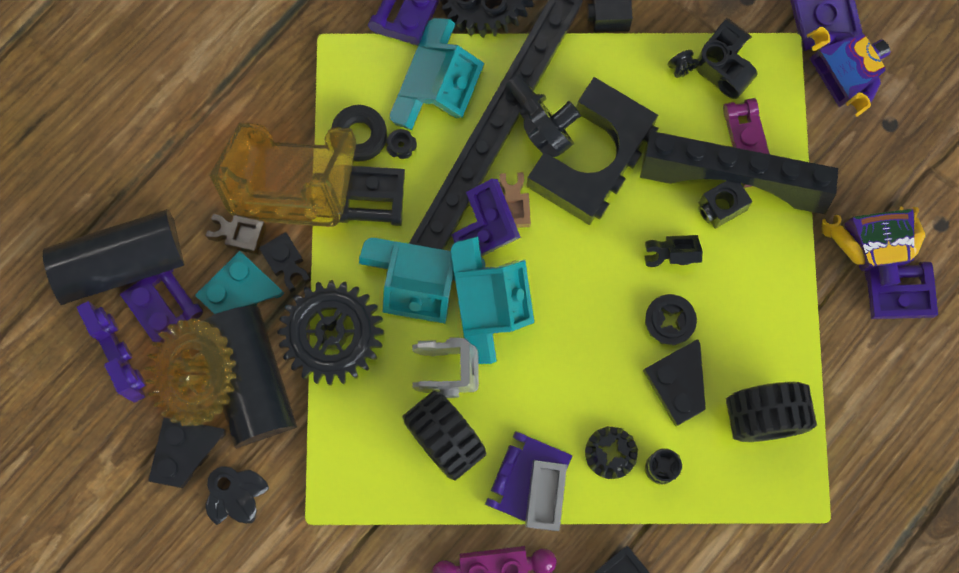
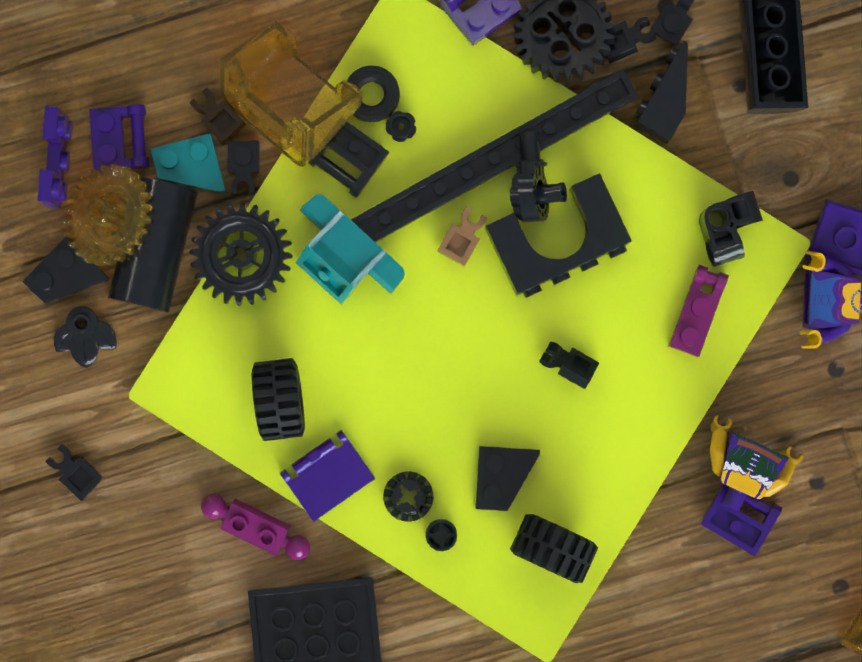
camera: 30 degrees right, 10 degrees up
black brick [43,209,184,305] -> none
teal plate [390,18,484,130] -> none
light grey piece [412,337,479,398] -> none
dark purple plate [451,179,521,257] -> none
teal plate [451,237,534,364] -> none
light grey tile [525,460,567,531] -> none
black arch [640,131,838,214] -> none
black gear [645,294,697,346] -> none
black bush [668,49,699,78] -> none
black brick [699,181,753,229] -> none

